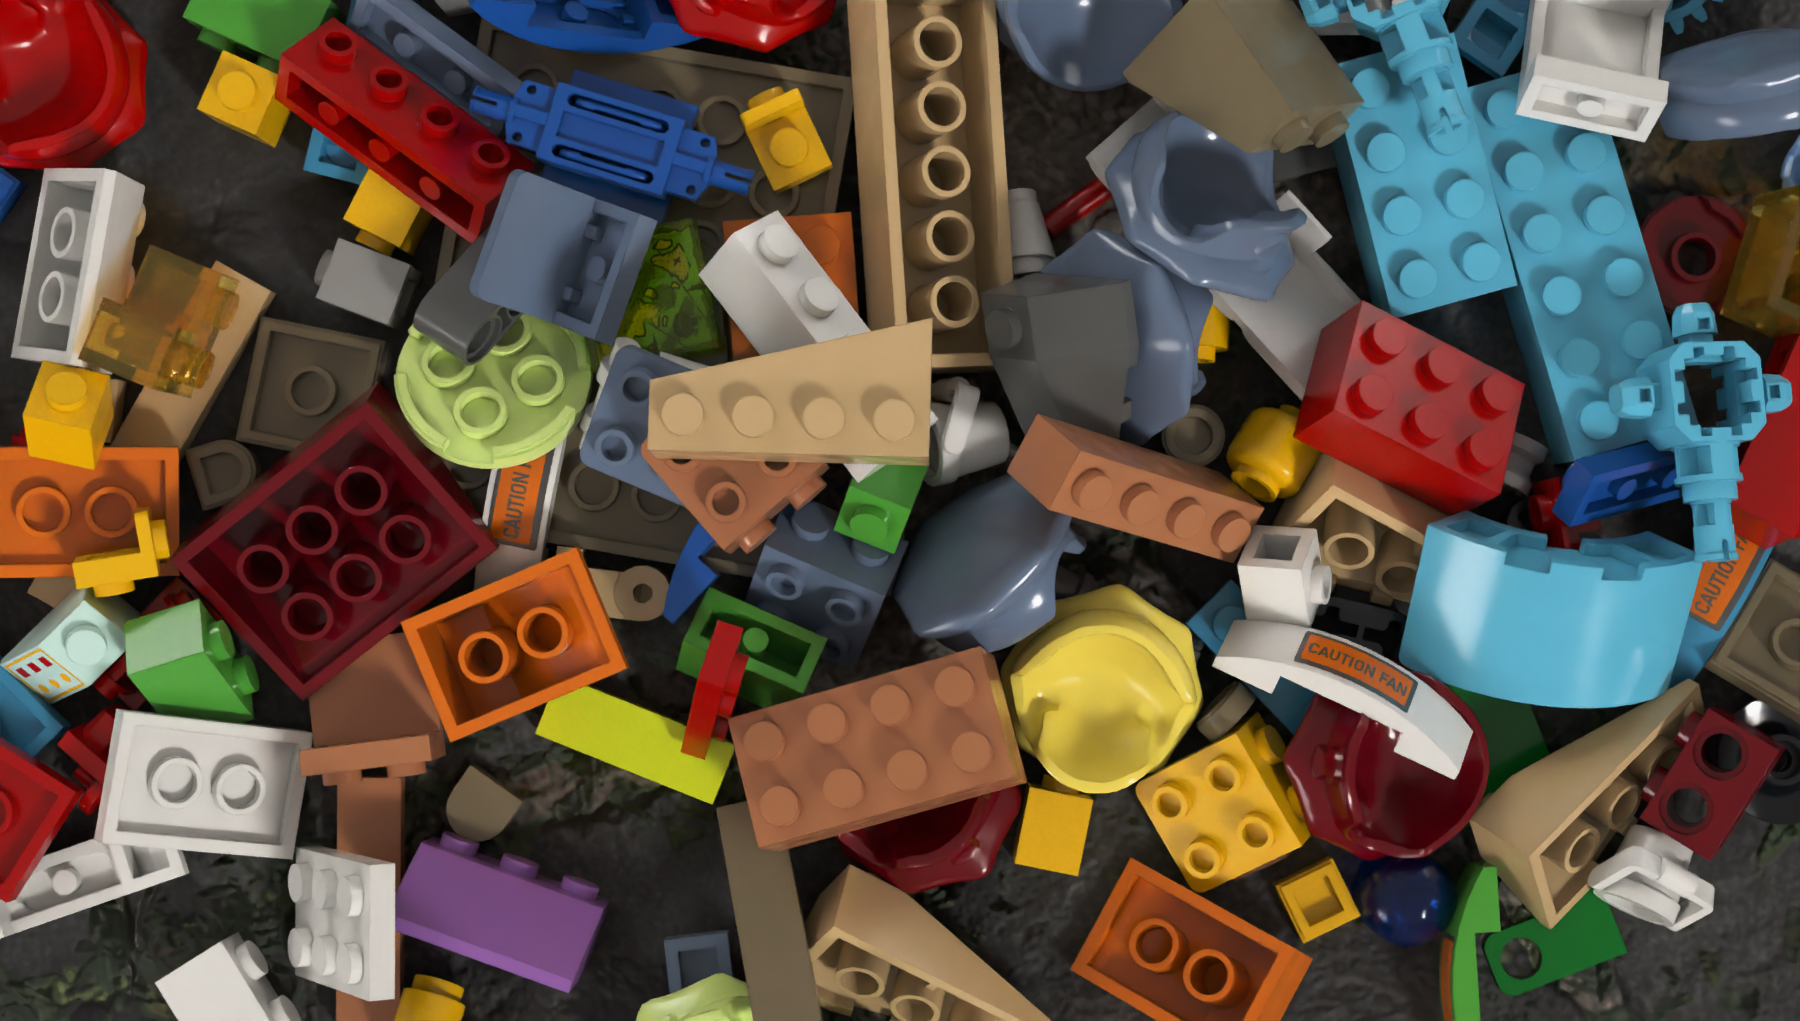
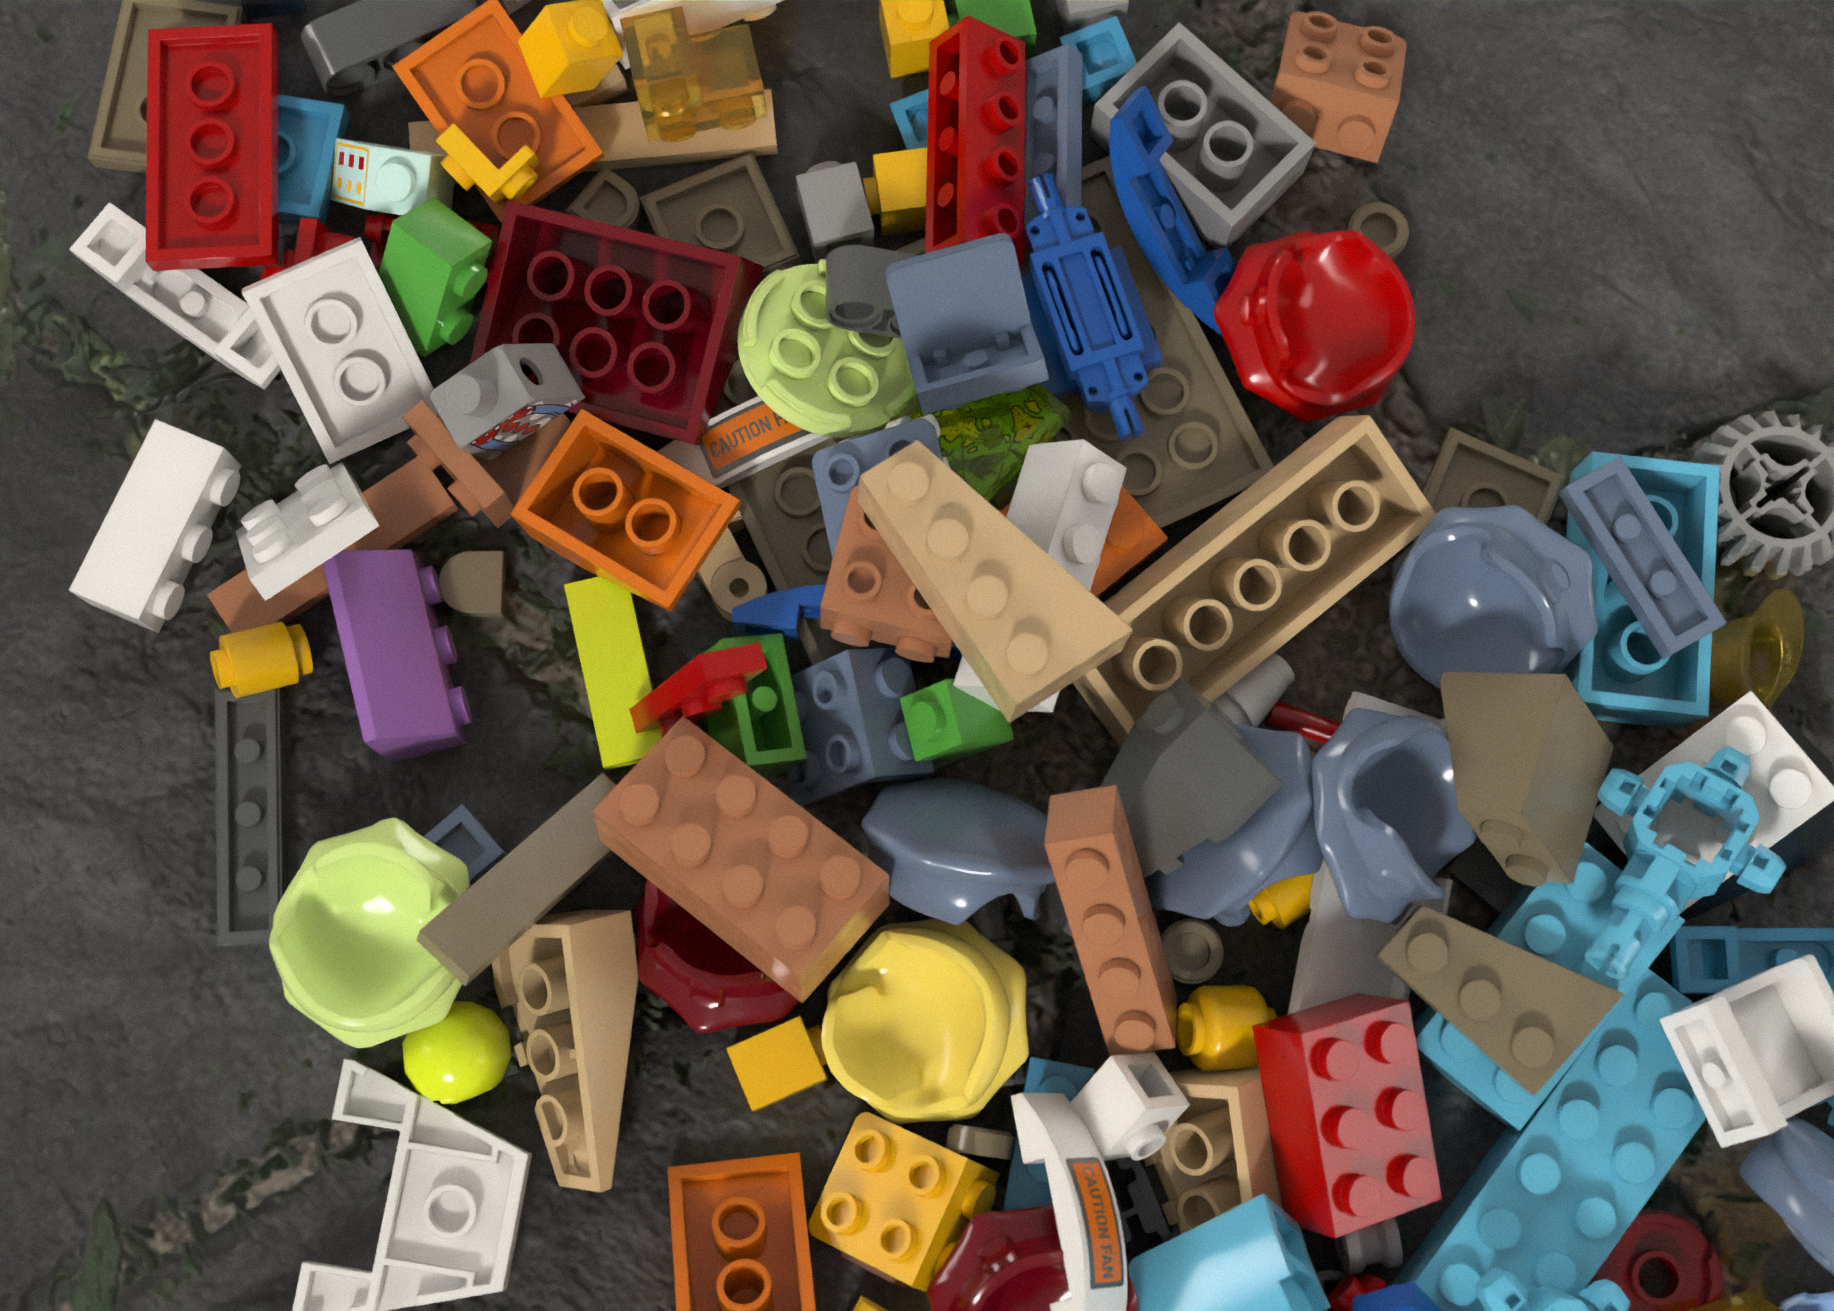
camera: 50 degrees right, 10 degrees down
yellow bracket [739,86,833,195] -> none
white piece [924,377,1010,487] -> none
none -> light grey torso [430,343,585,461]
none -> dark tan wing [1374,905,1624,1096]

